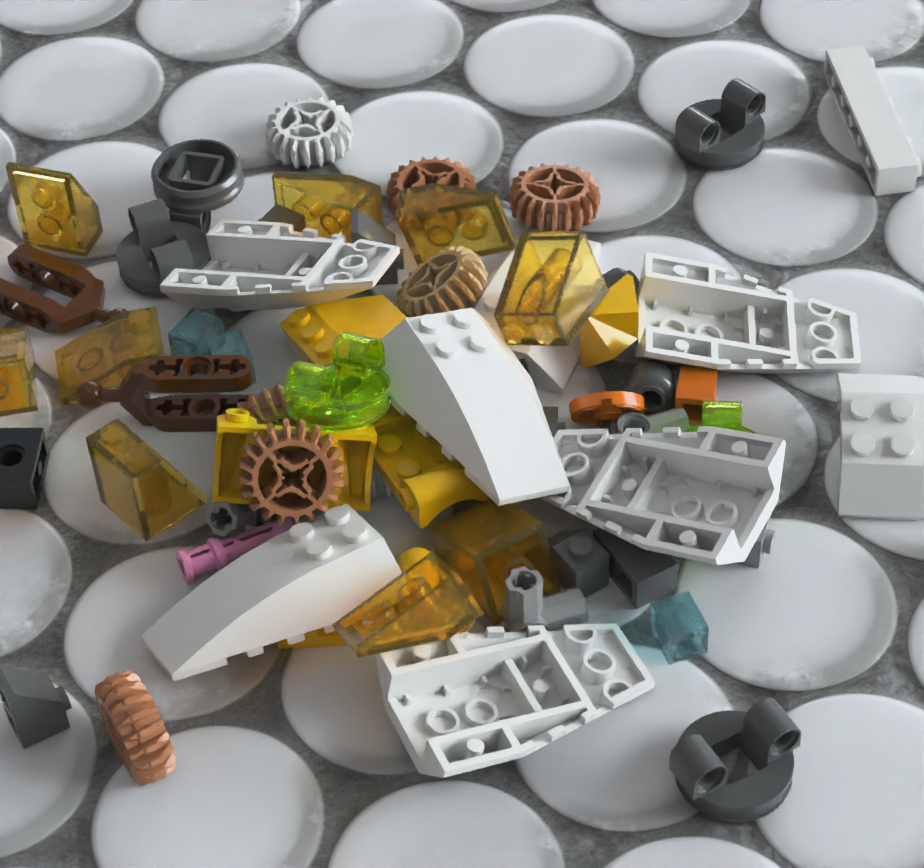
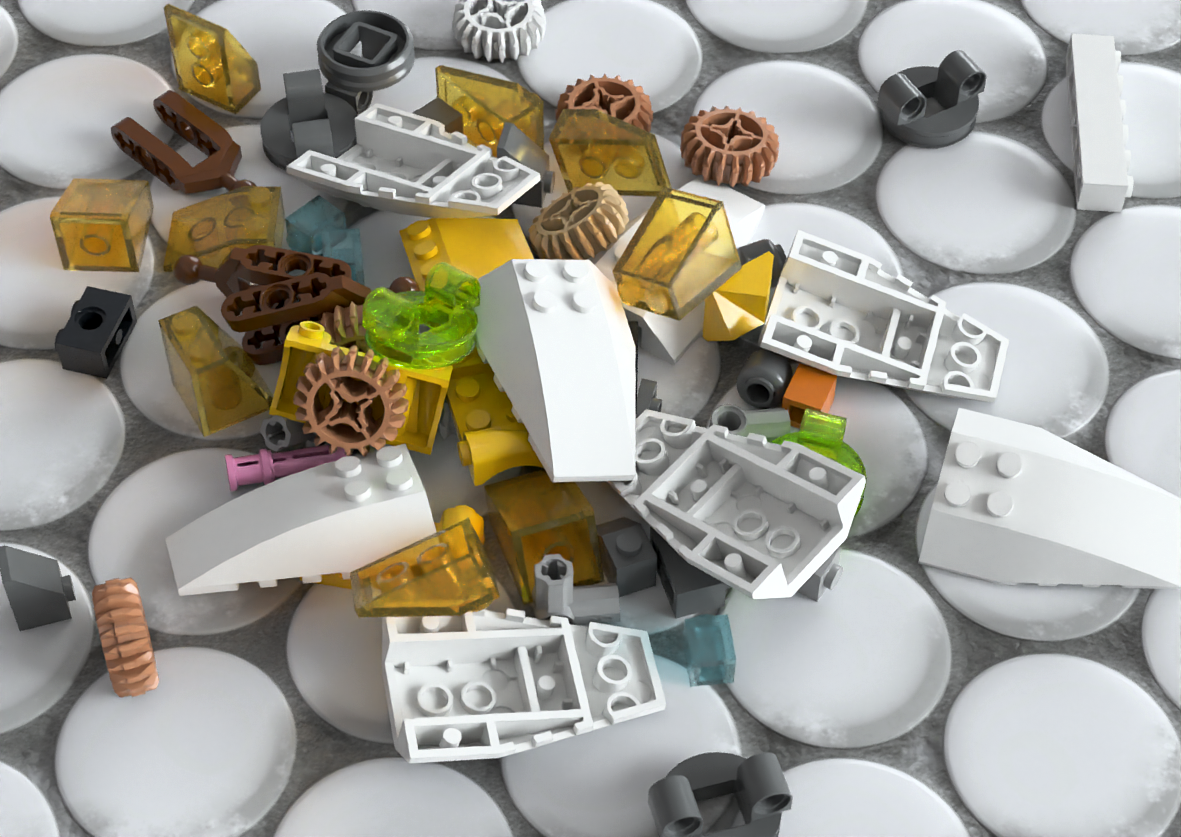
camera: 10 degrees right, 5 degrees up
orange tile [569,391,645,426] -> none
none -> reddish brown piece [221,273,420,365]

